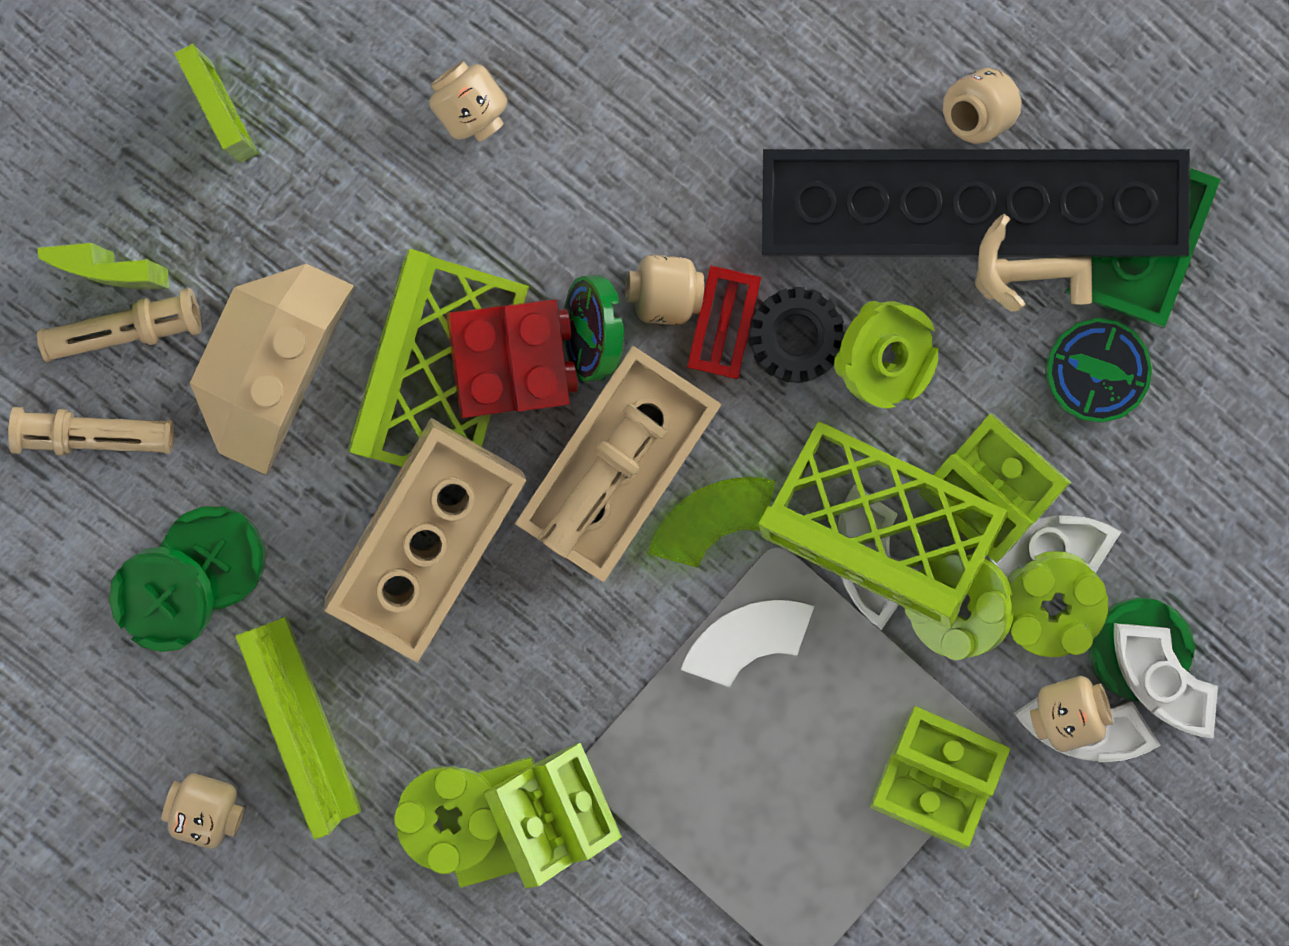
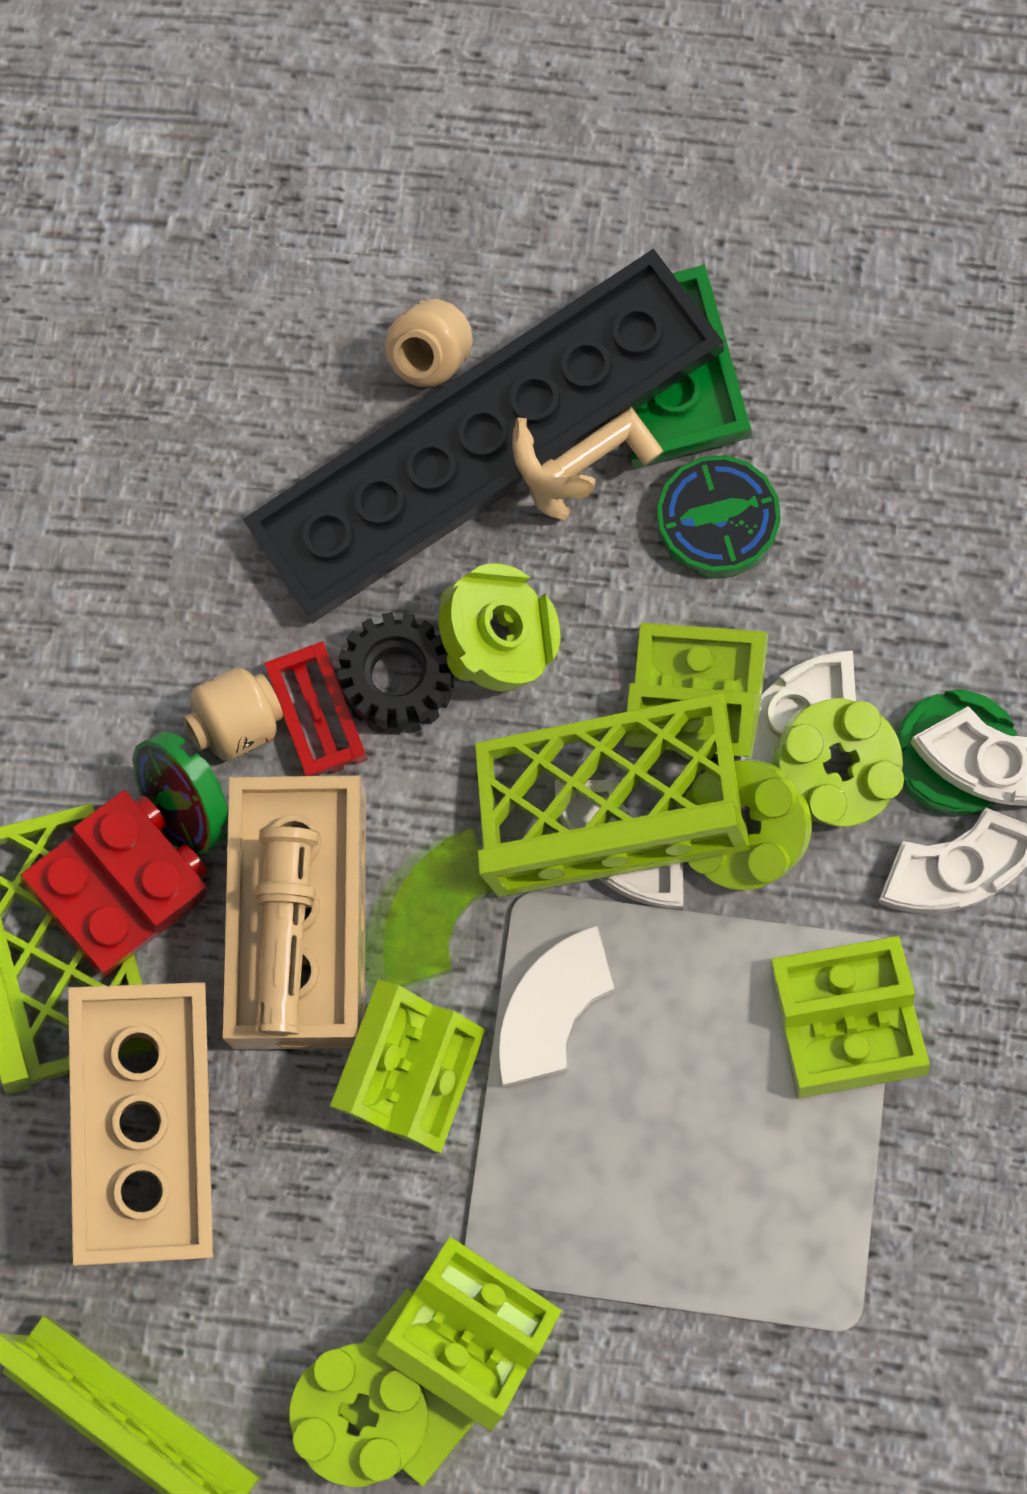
camera: 30 degrees left, 15 degrees down
tan head [1030,676,1113,752] -> none
none -> lime slope [330,979,486,1154]

